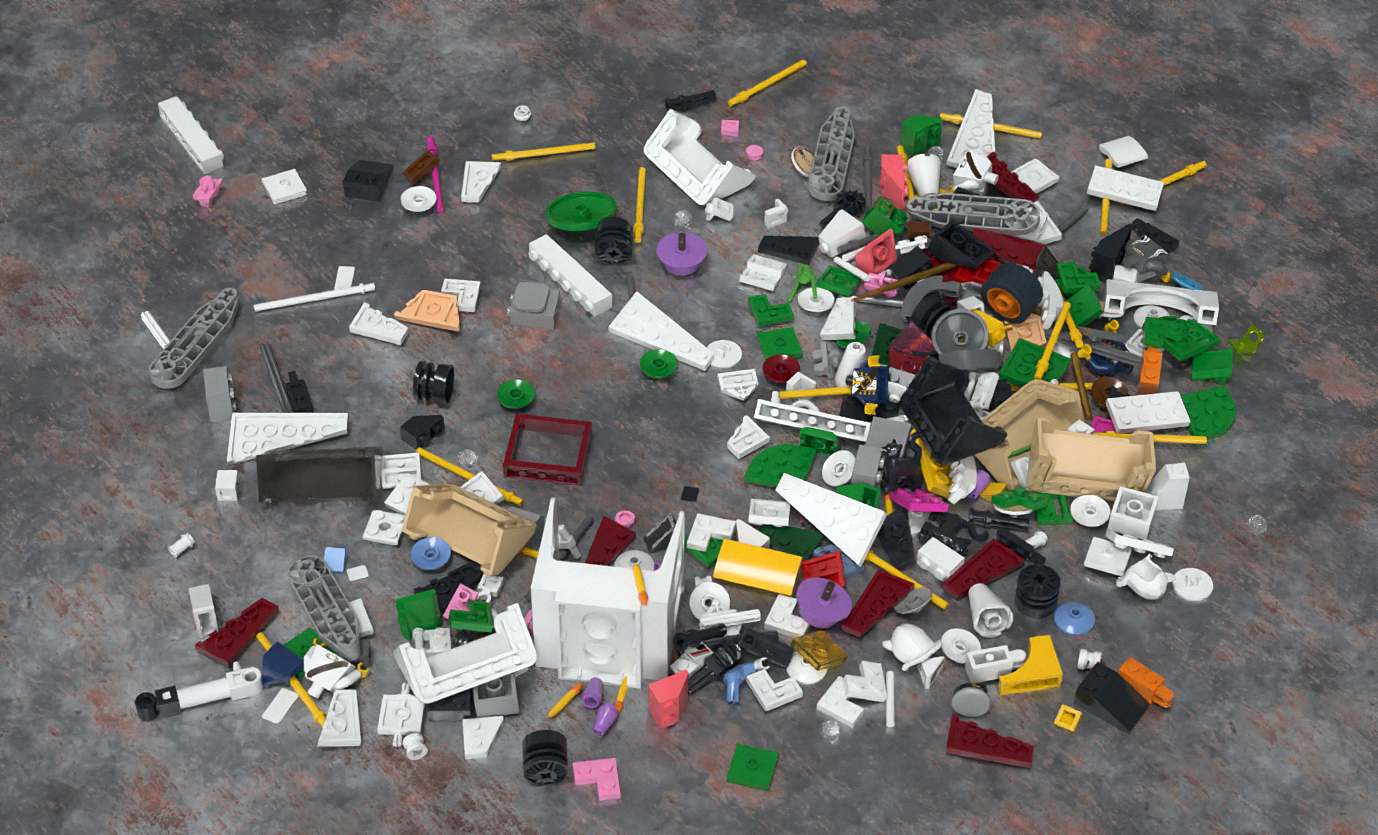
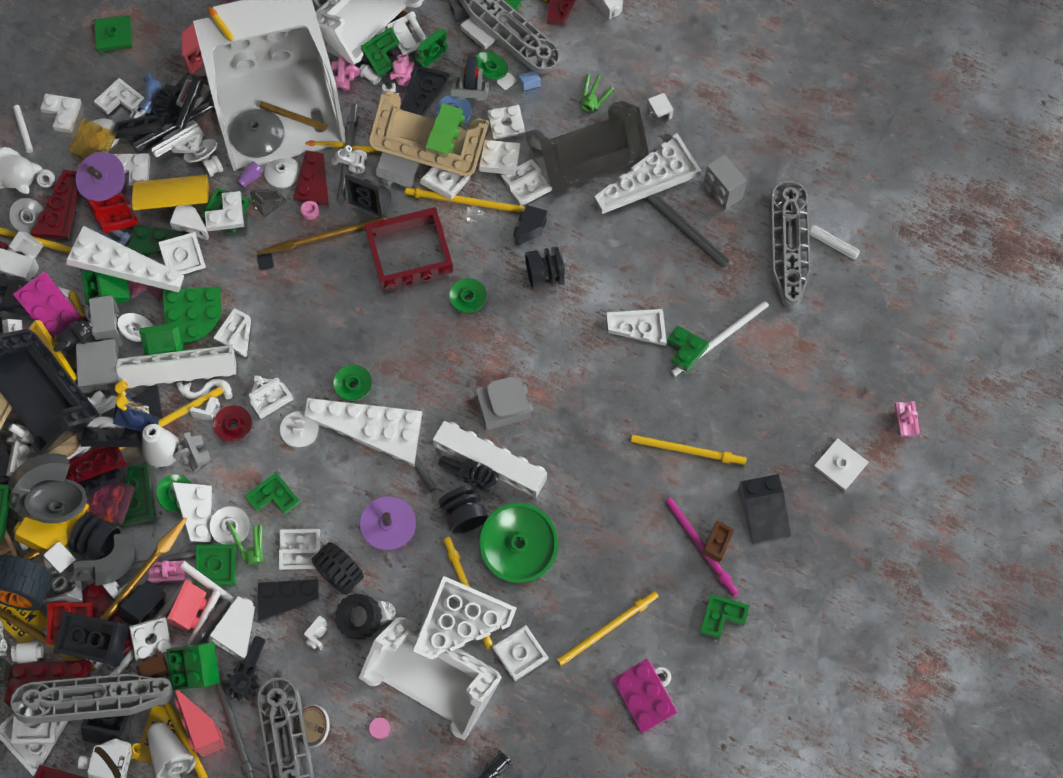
camera: 155 degrees right, 20 degrees up
white brick [158,96,224,175] -> none
white pin [168,533,195,558] -> none
black hinge [286,371,314,413] -> none
white sticker [334,266,355,290] -> none
light nougat wing [394,290,460,332] -> none
white dish [401,186,436,212] -> none
white plate [441,279,481,312] -> none
white wing [461,161,501,202] -> none
clear plate [674,208,693,226] -> none
bright pink tile [721,120,739,136] -> none
green plate [757,327,803,360] -> none
clear plate [820,720,841,743] -> none
white plate [843,661,887,702] -> none
black wing [877,506,916,571] -> none
none -> white panel [9,231,44,258]
none -> white plate [36,169,55,188]
none -> pearl gold piece [257,216,388,255]
none -> black tyre [311,542,364,595]
none -> black tyre [335,593,382,640]
none -> black slope [345,174,392,217]
none -> white slope [412,576,517,660]
none -> bright green brick [426,103,465,157]
none -> black gear [438,456,499,492]
none -> light grey plate [451,56,490,101]
none -> green dish [476,52,508,80]
none -> white plate [492,625,549,682]
none -> bright green plant [579,74,614,112]
none -> dark pink plate [613,658,679,734]
none -> yellow bar [631,435,747,465]
none -> green plate [667,326,709,372]
none -> green plate [700,594,750,639]

